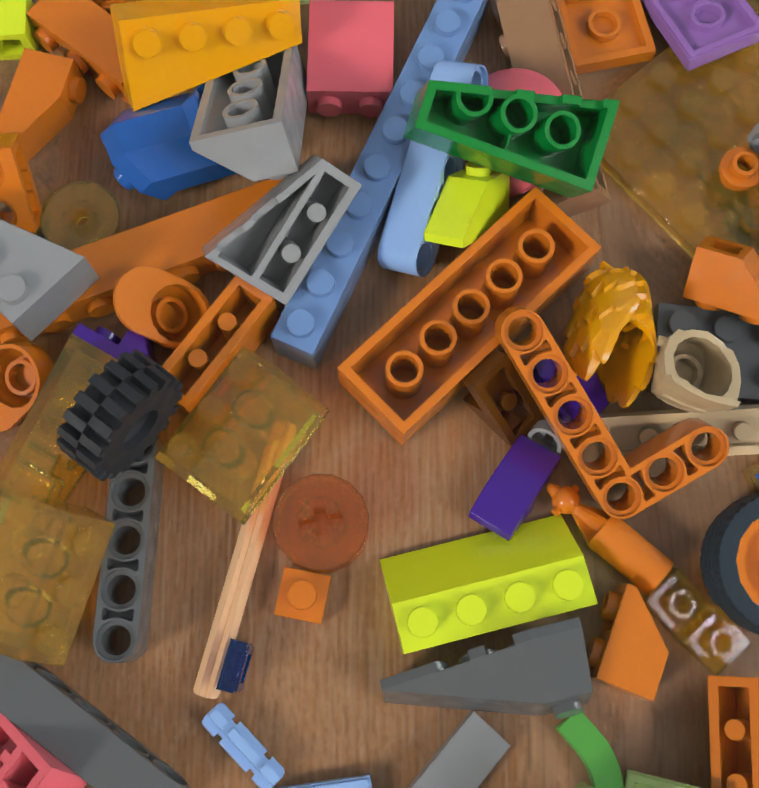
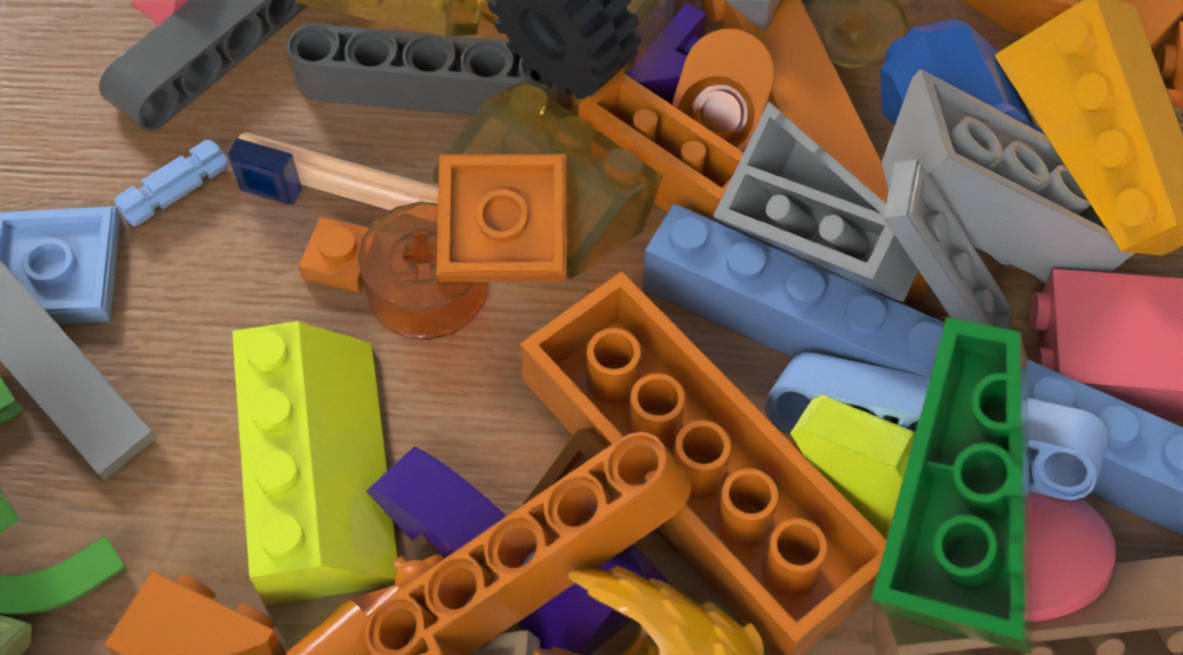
camera: 95 degrees right, 15 degrees down
dark grey wedge [380,617,593,719] -> none
none -> orange tile [436,154,567,282]
none -> light grey tile [883,159,1013,330]

